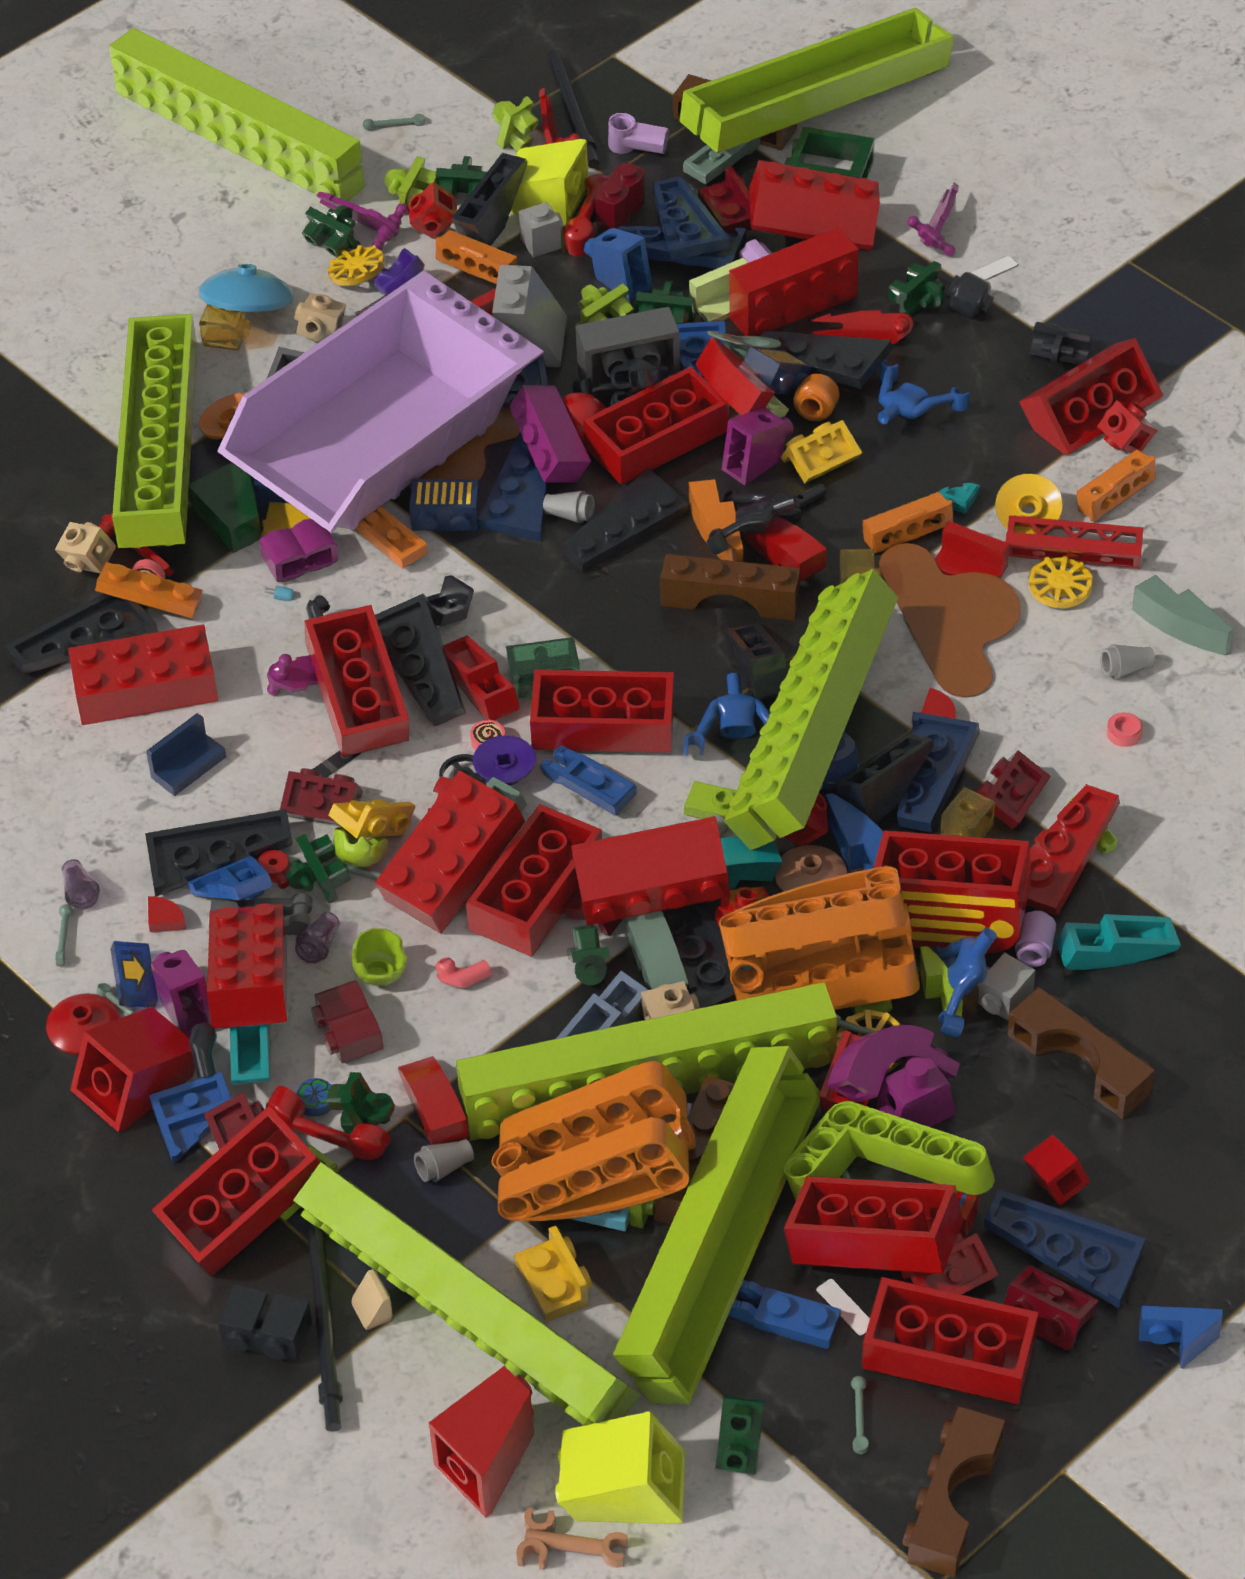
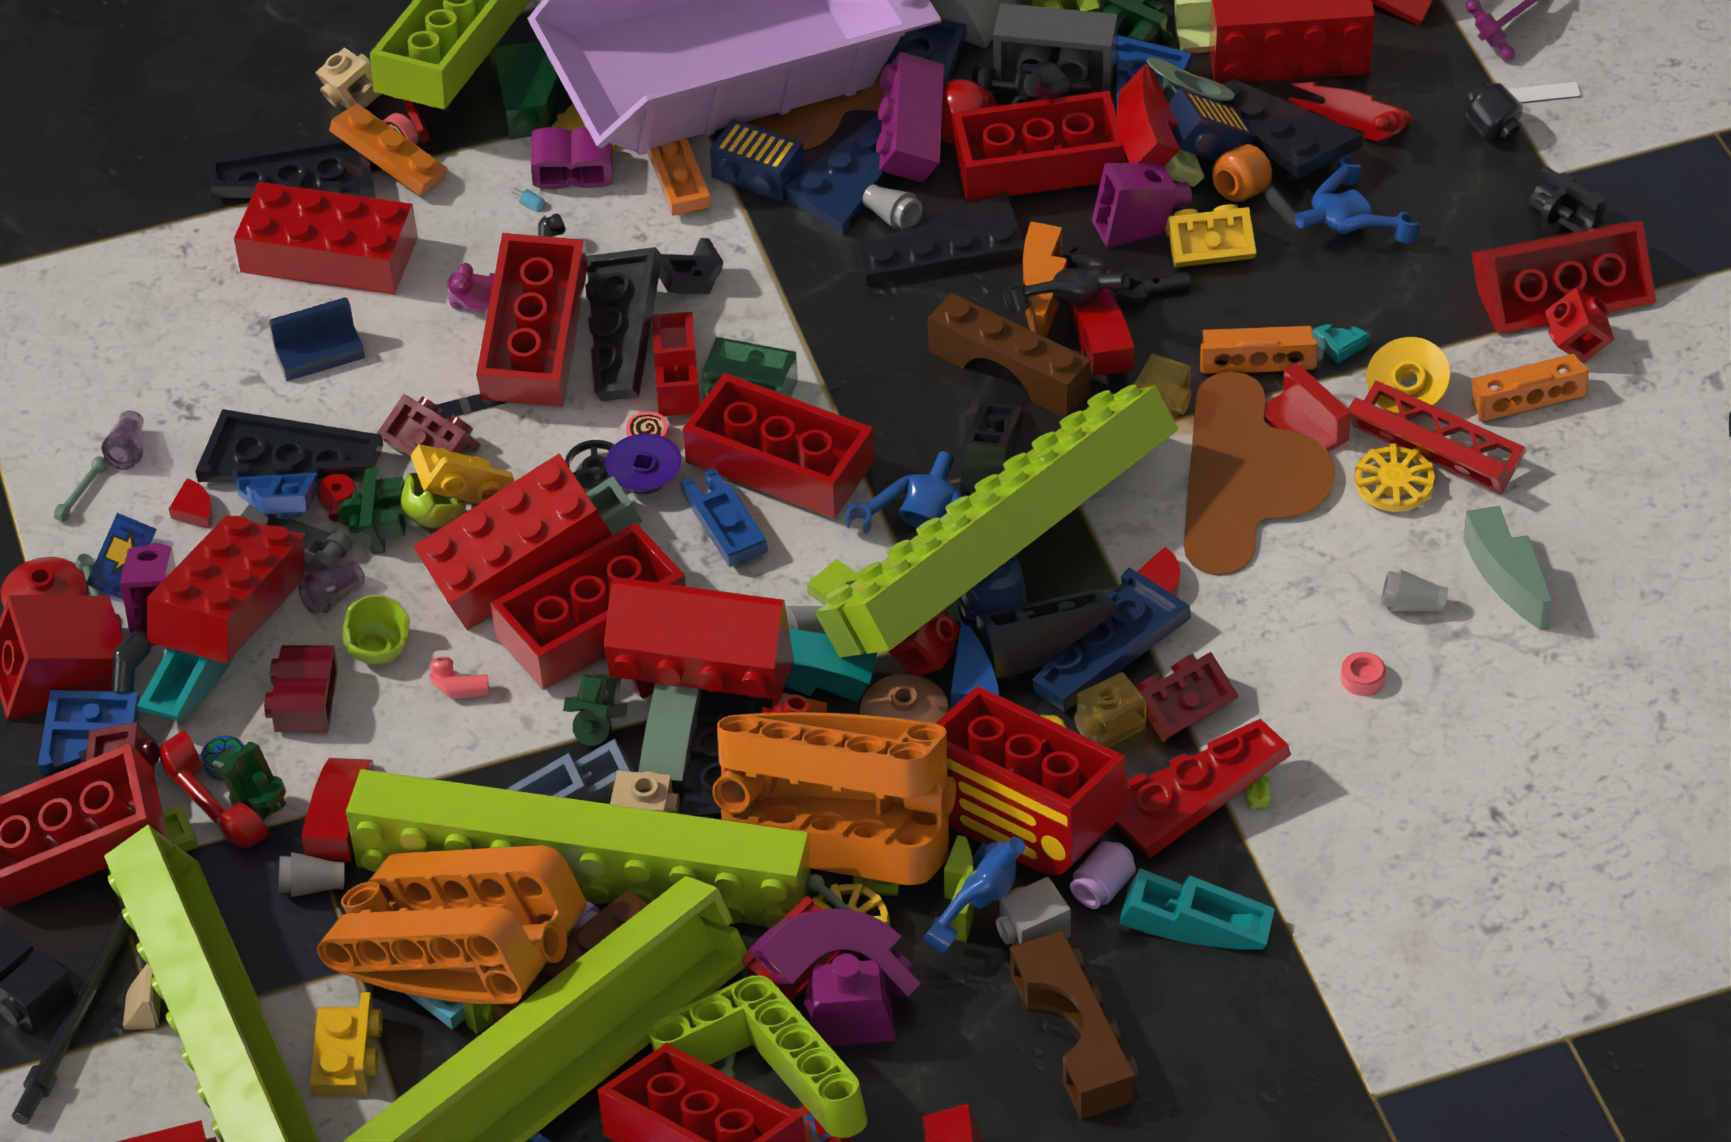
camera: 25 degrees right, 0 degrees up
dark green hips [889,261,945,316] -> none

